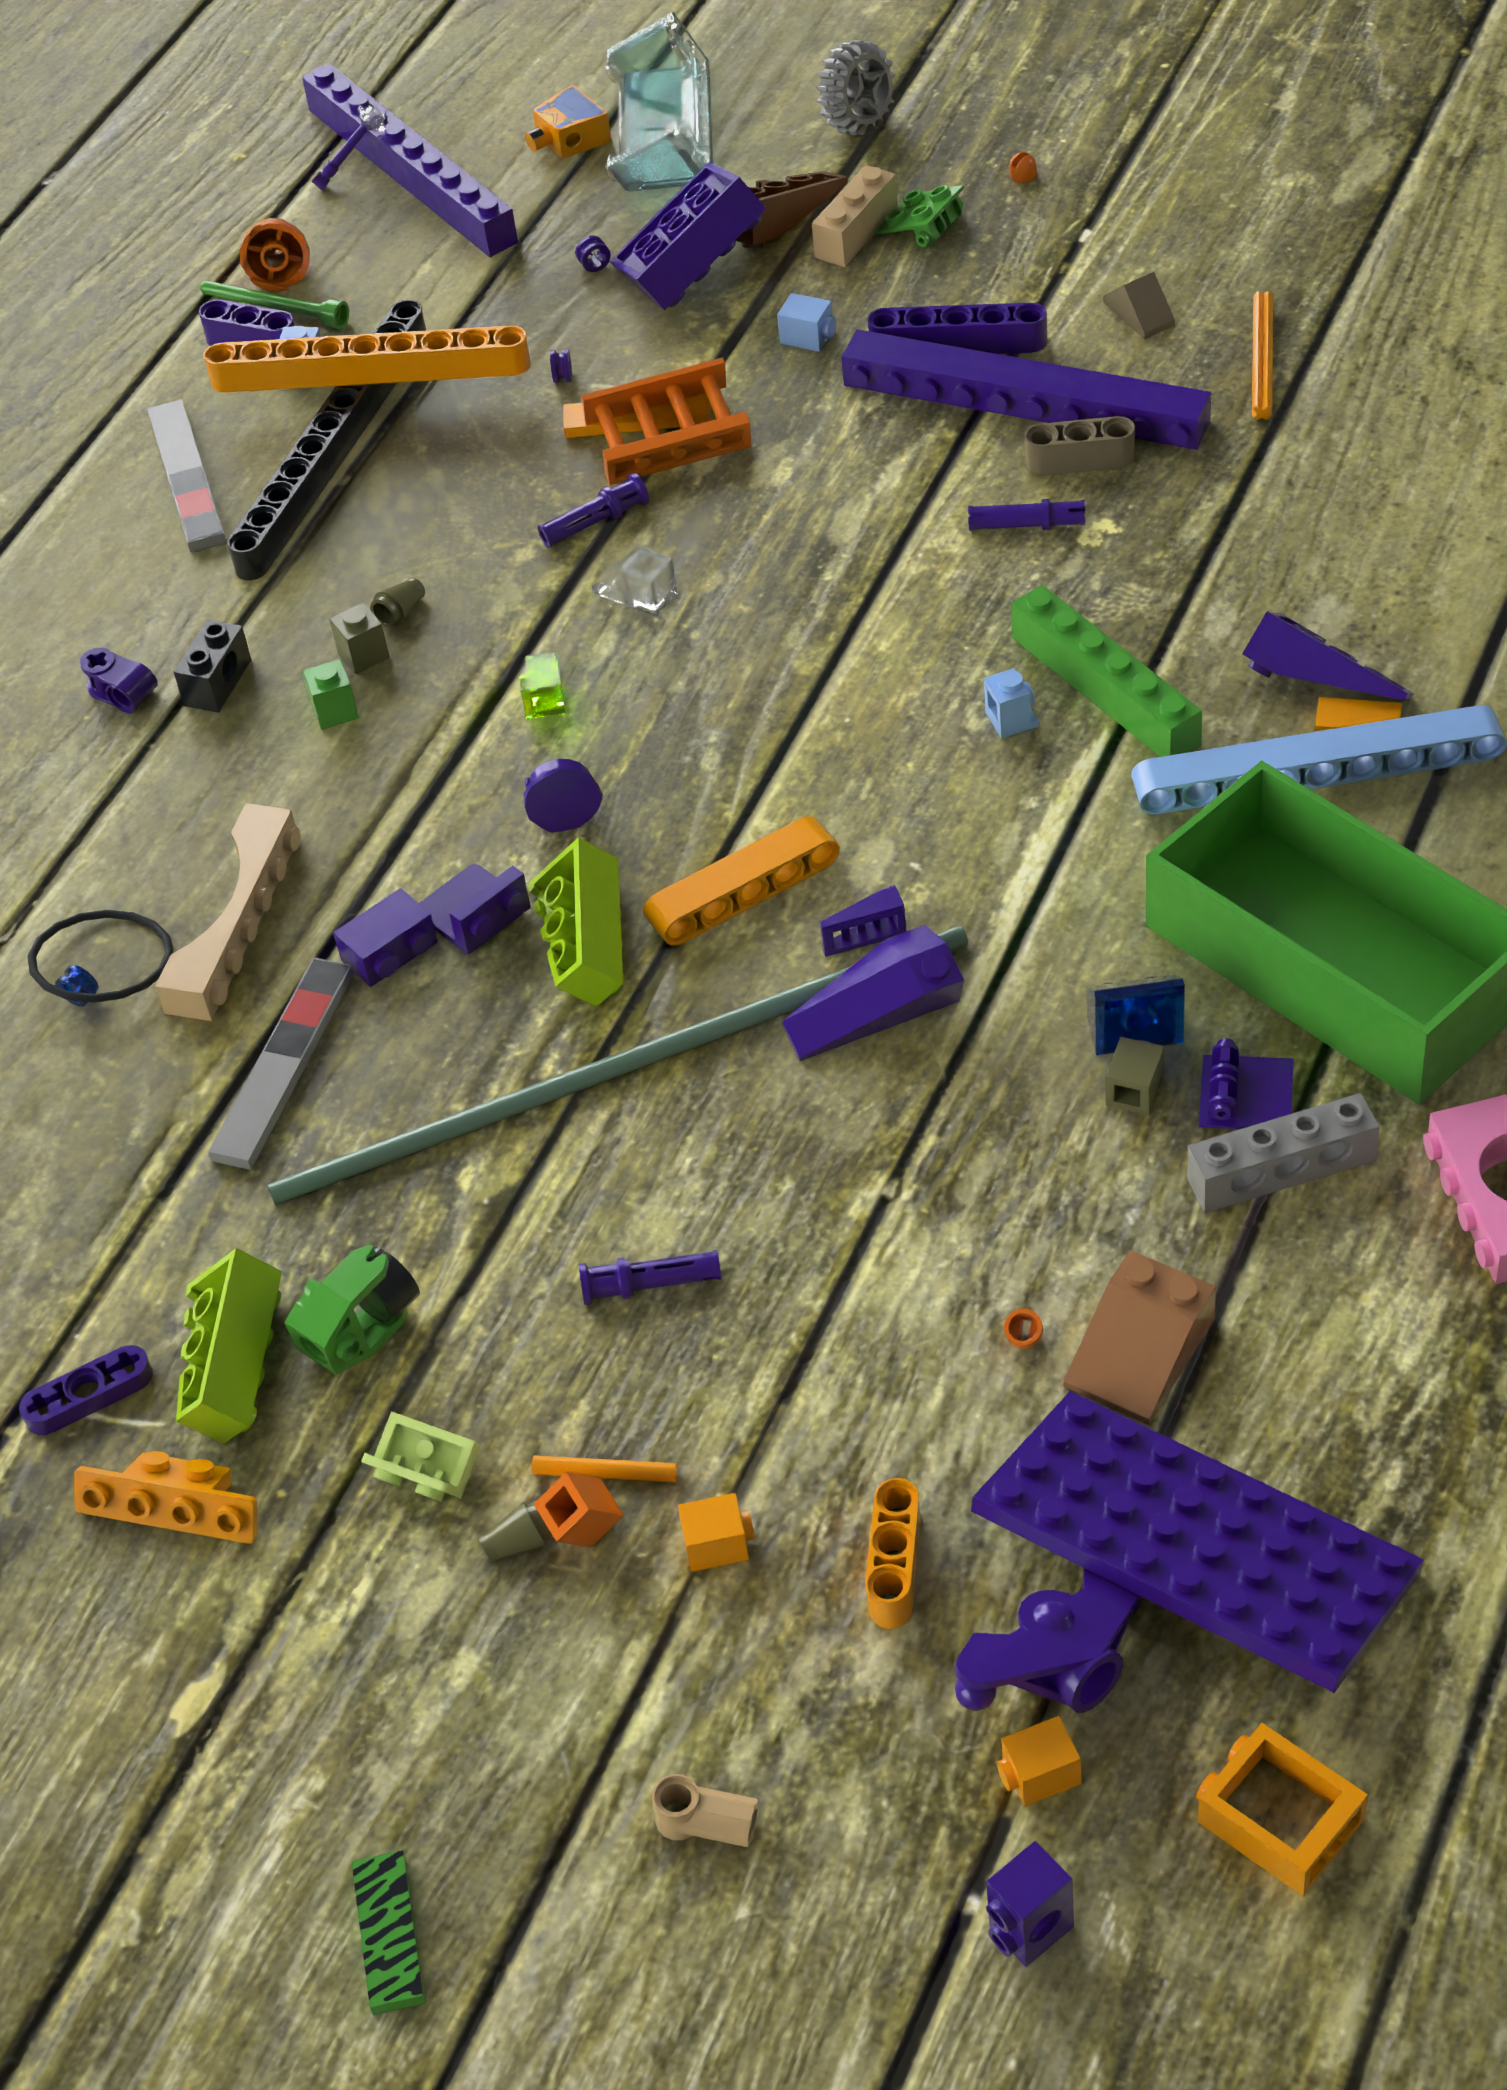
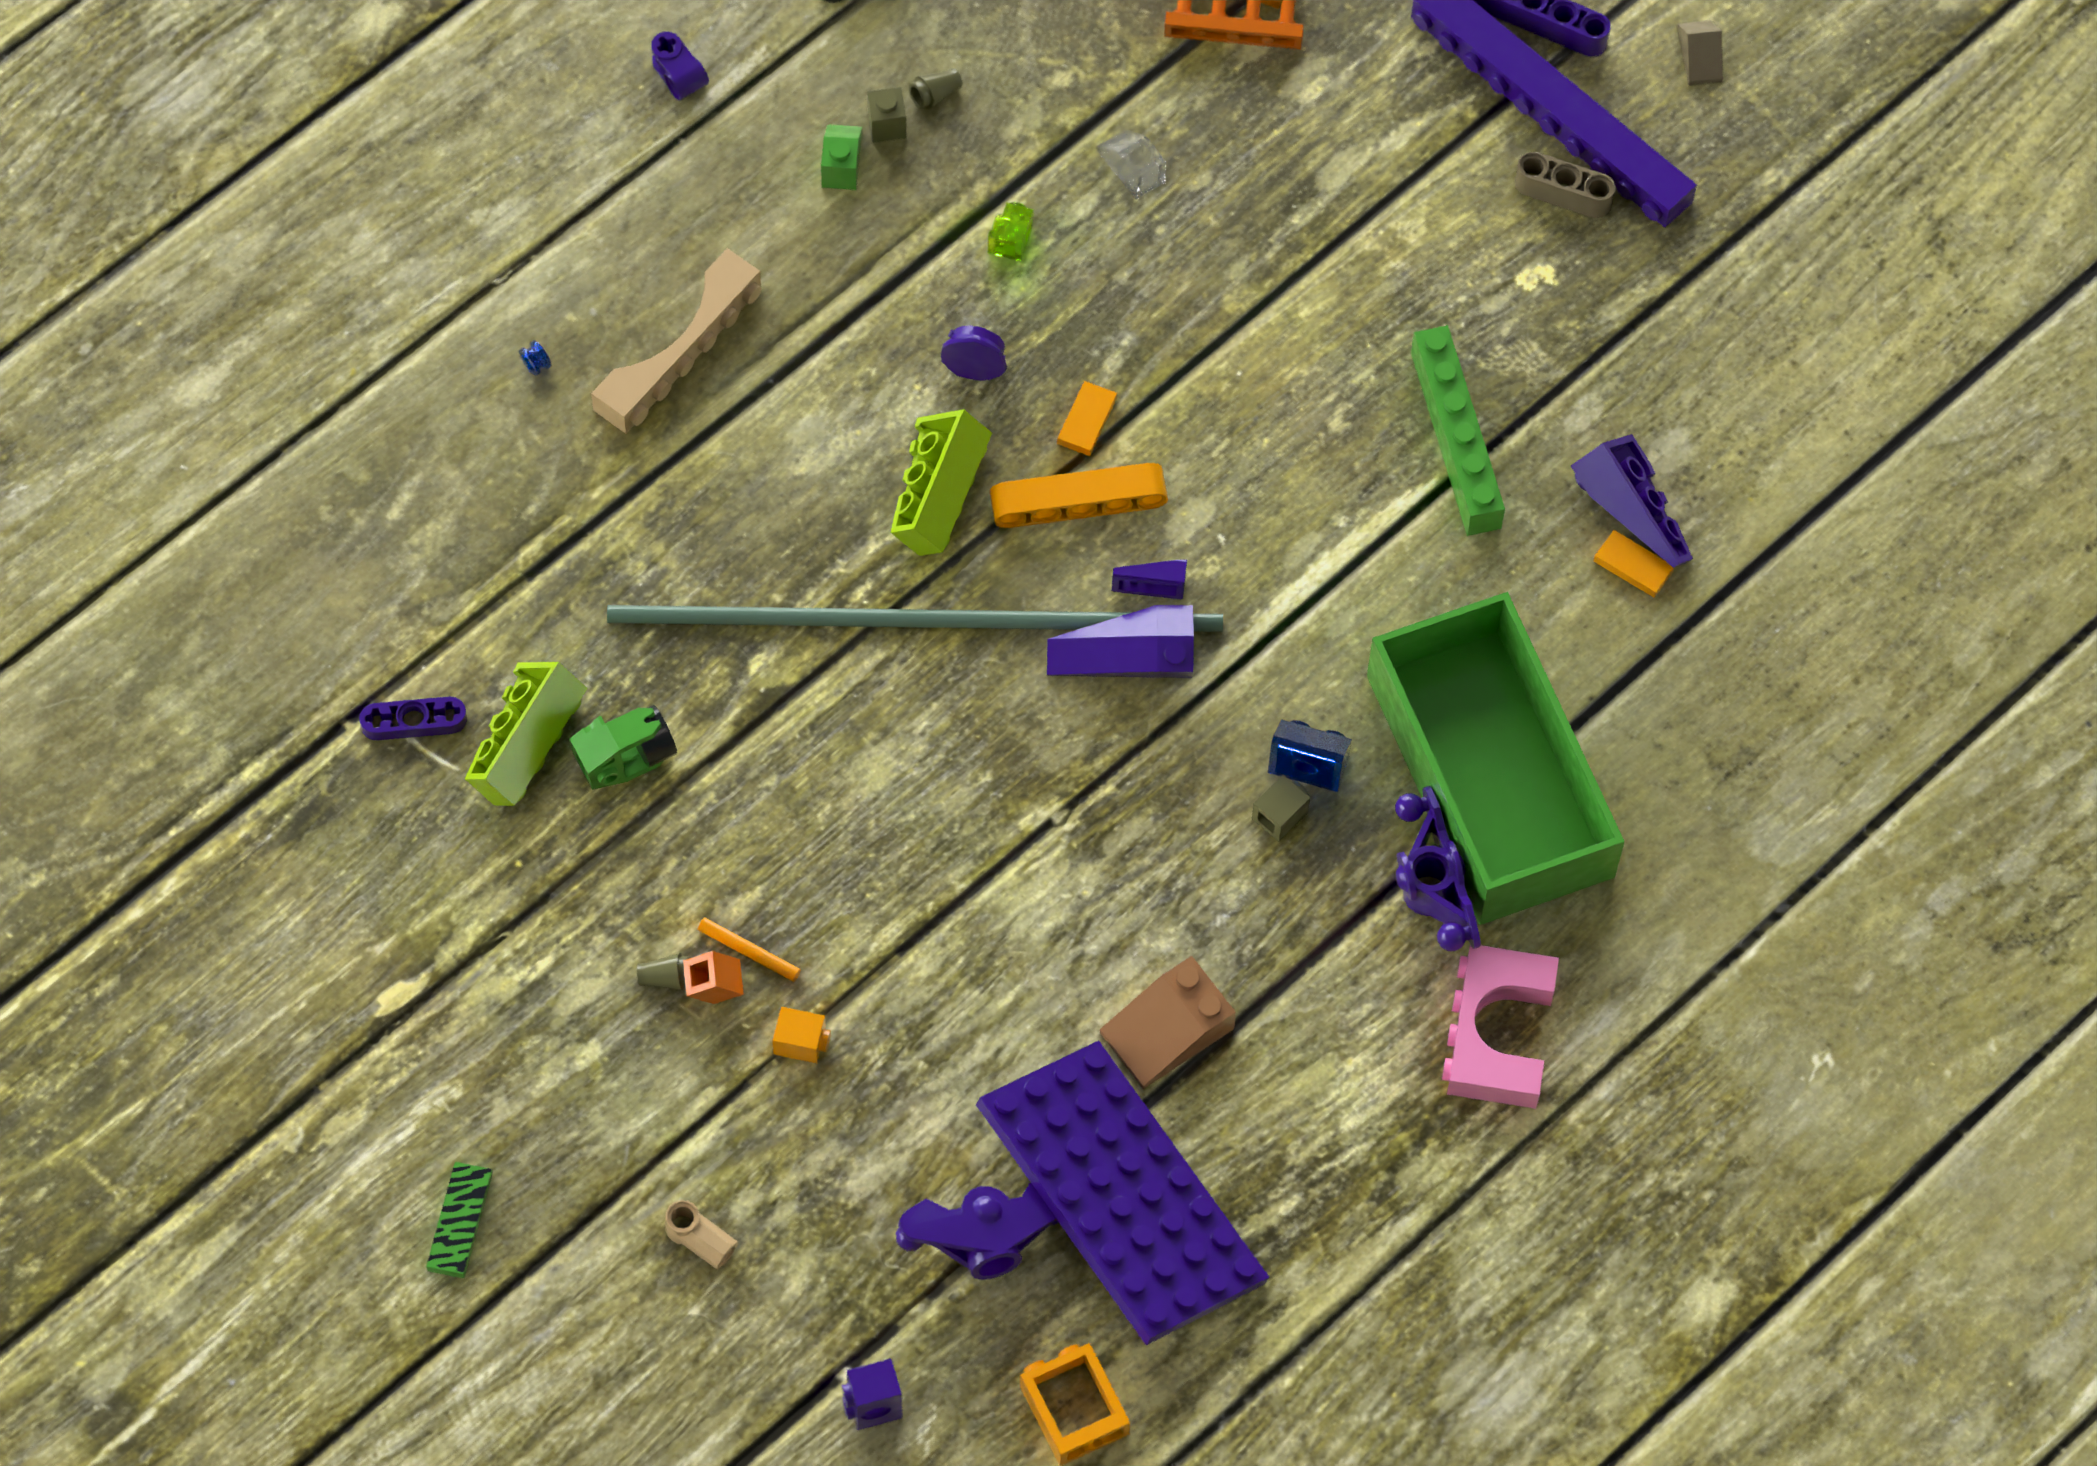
camera: 15 degrees right, 15 degrees up
black piece [27,910,173,1003] -> none
light orange bracket [74,1451,257,1544] -> none
black brick [173,619,252,713] -> none
light grey tile [208,957,354,1170] -> none
dark purple brick [333,888,438,987] -> none
yellowish green bracket [361,1411,481,1502] -> none
dark purple bracket [419,864,531,955] -> none
dark purple pin [537,472,650,548] -> none
dark purple pin [578,1250,721,1305] -> none
light orange beam [865,1478,921,1629] -> none
dark purple pin [968,499,1086,531] -> none
light blue brick [984,668,1039,739] -> none
light orange brick [997,1716,1082,1807] -> none
orange hinge [1004,1308,1044,1349] -> none
light blue beam [1131,705,1507,814] -> none
light grey brick [1187,1093,1380,1213] -> none
dark purple hinge [1199,1038,1294,1129] -> none
light orange axle [1252,291,1273,420] -> none
none -> light orange tile [1057,381,1117,456]
none -> dark purple piece [1395,786,1481,951]

